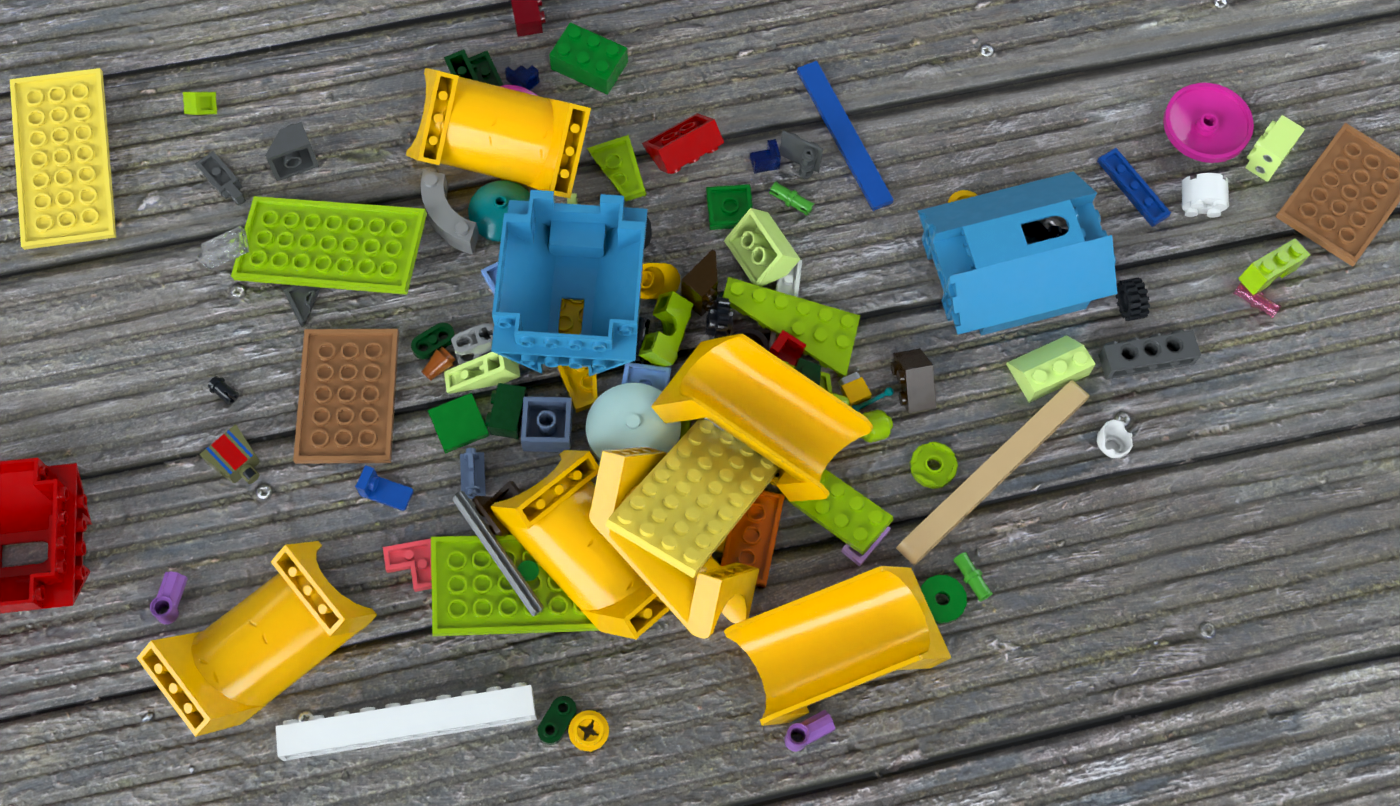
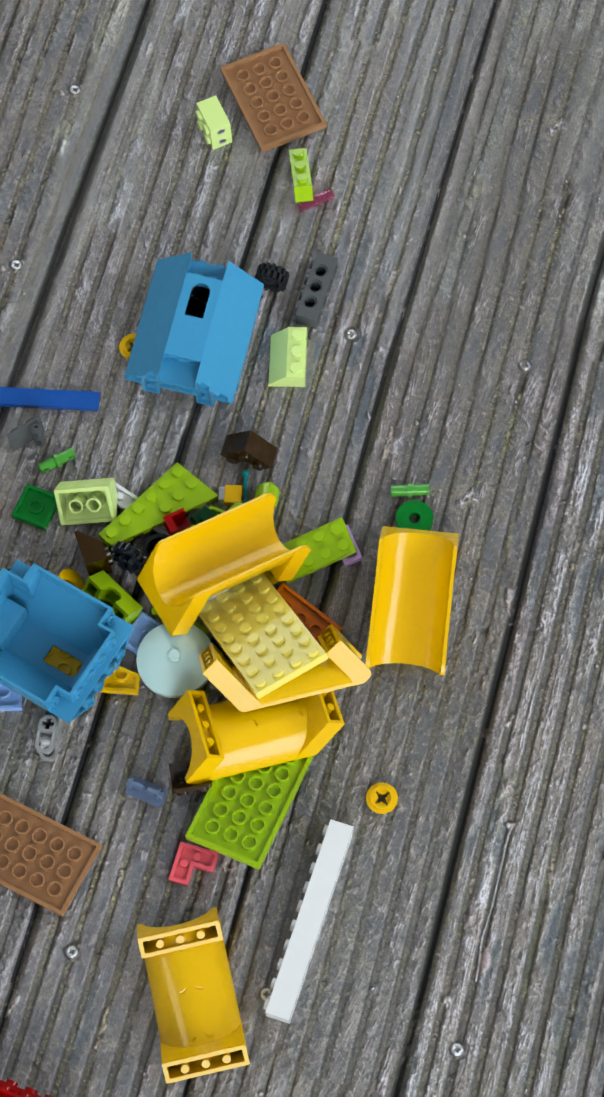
camera: 55 degrees left, 0 degrees up
medium lavender piece [150,571,188,624] -> none
torso [199,425,260,484] -> none
blue bracket [355,465,414,511] -> none
dark green plate [411,322,455,359] -> none
dark orange cone [421,347,456,381] -> none
green tile [427,393,490,454] -> none
yellowish green slope [444,352,521,394] -> none
dark grey axle [452,491,543,616] -> none
dark green brick [485,383,528,439] -> none
green sticker [518,560,539,581] -> none
sand blue brick [521,397,573,452] -> none
dark green plate [538,696,577,745] -> none
clear blue panel [750,139,781,174] -> none
medium lavender piece [784,710,836,752] -> none
tan beam [896,380,1090,566] -> none
lime tile [910,442,958,489] -> none
blue tile [1097,148,1171,227] -> none
white hair [1097,419,1133,458] -> none
dark pink dish [1163,83,1254,163] -> none
white brick [1182,173,1229,218] -> none

